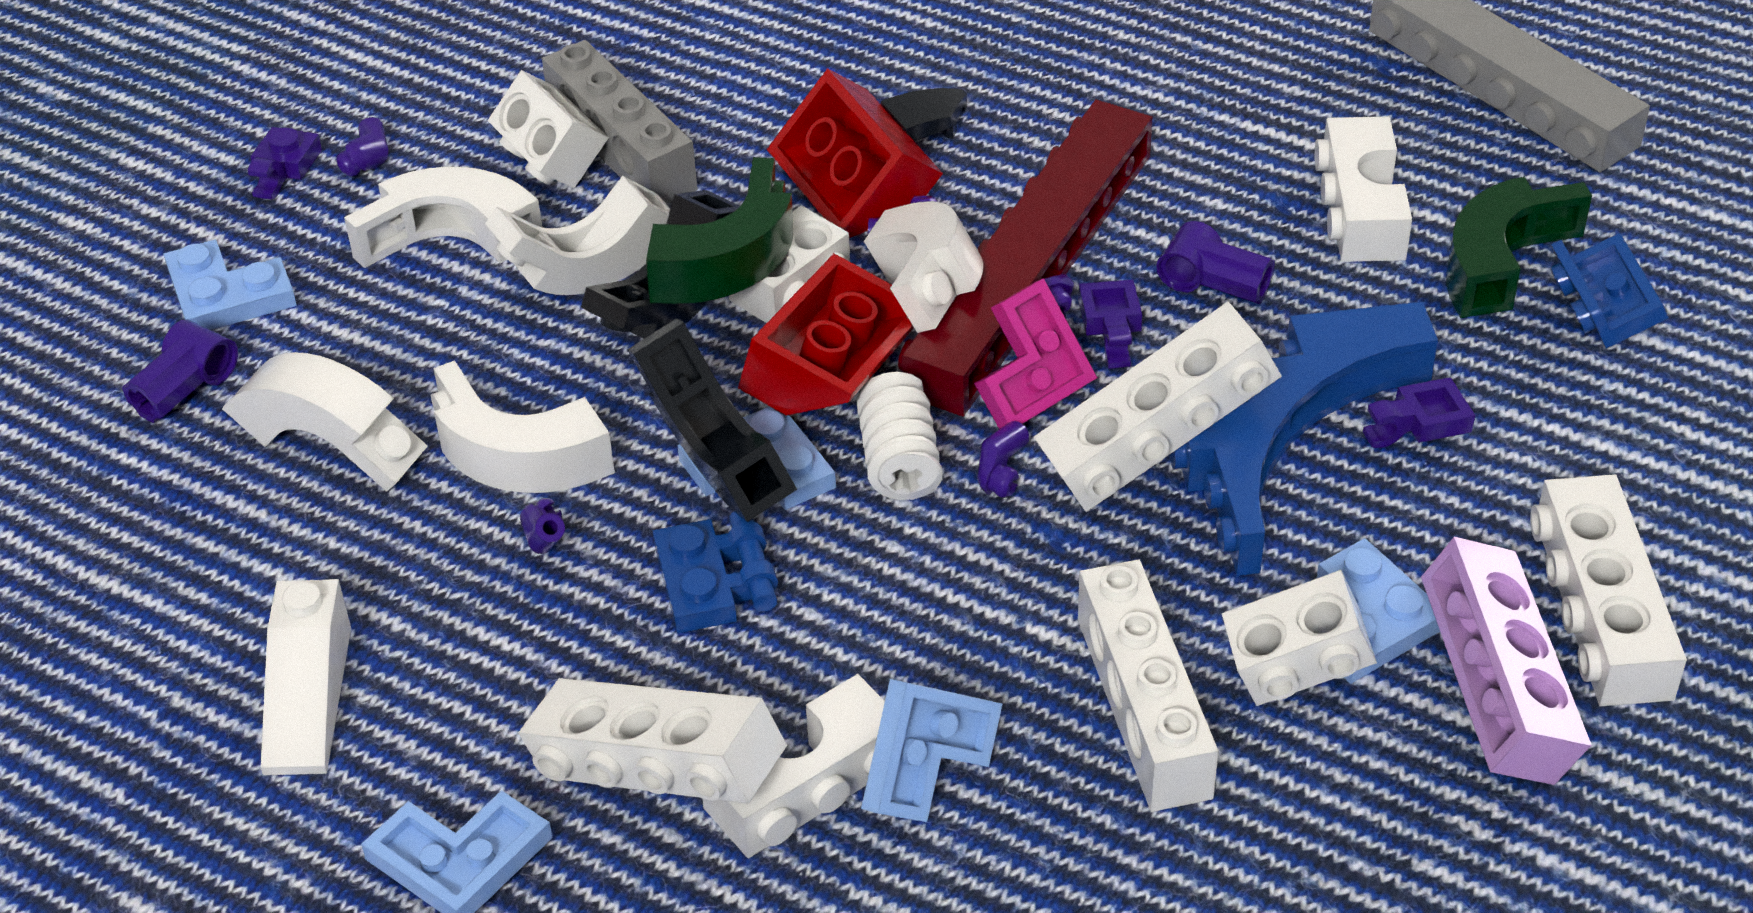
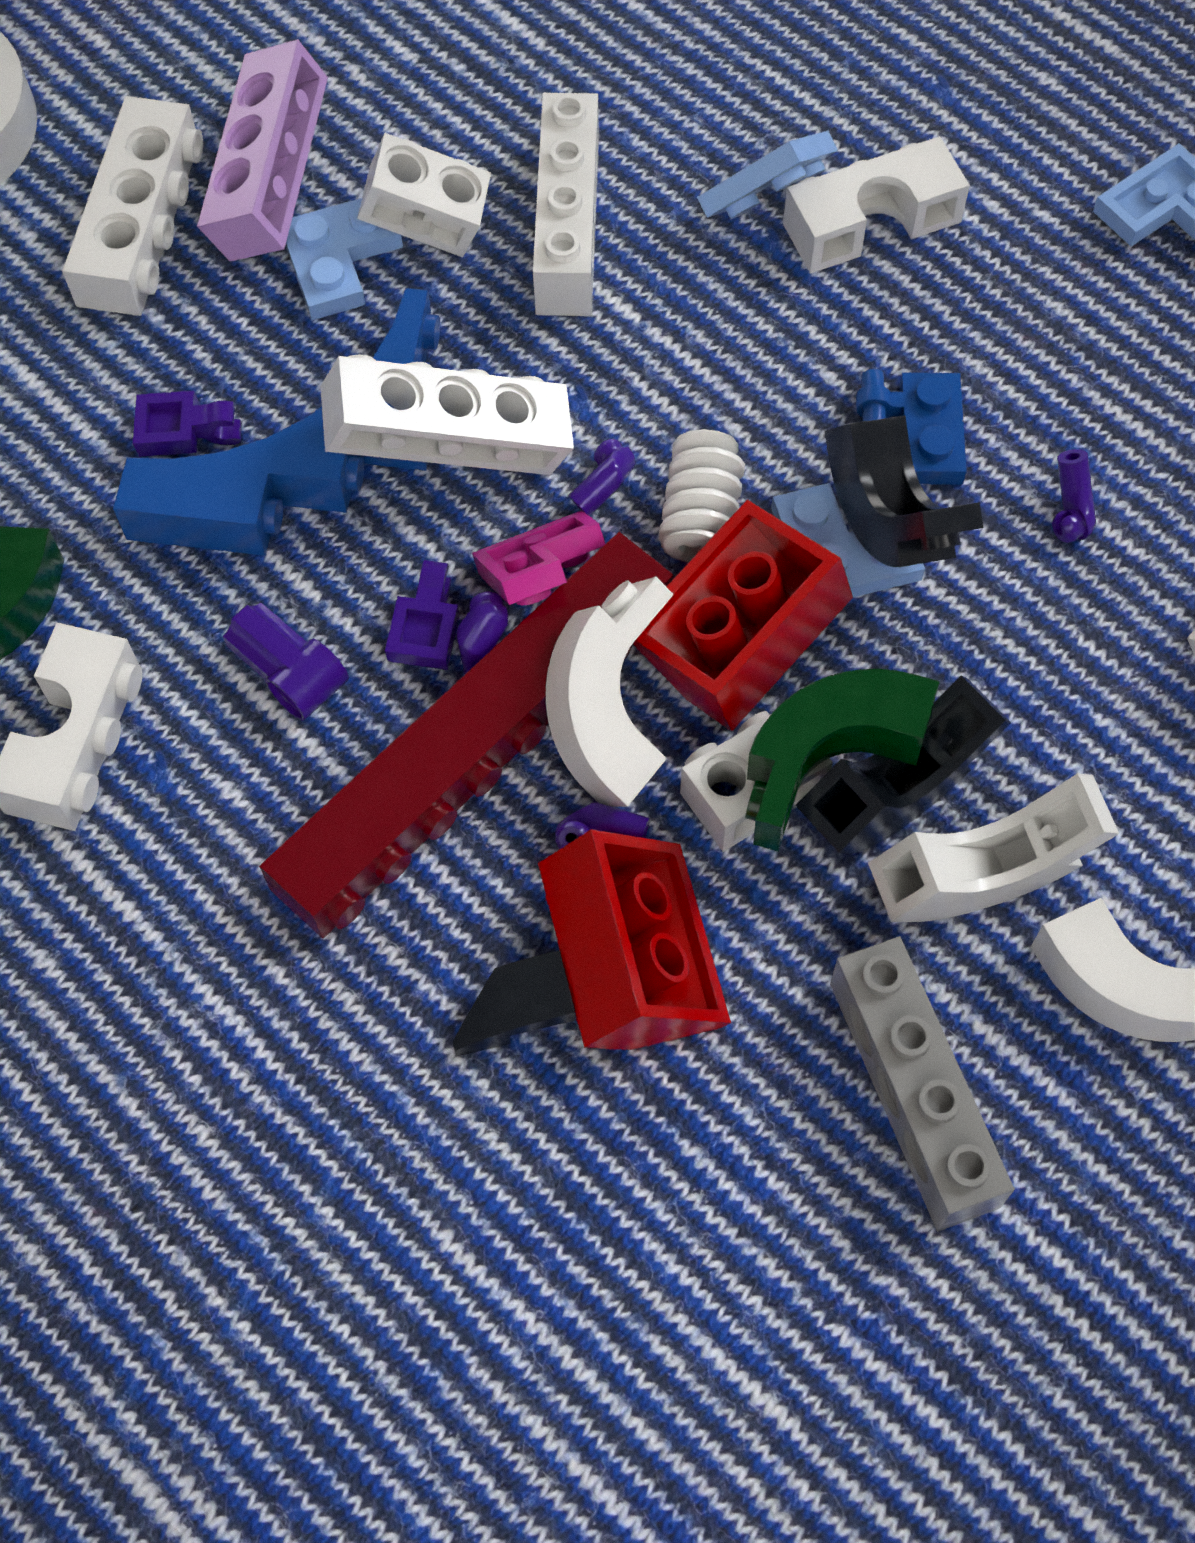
camera: 165 degrees left, 20 degrees up
white arch [431,360,615,493] -> none
white brick [488,70,609,188] -> none
white brick [518,678,787,804] -> none

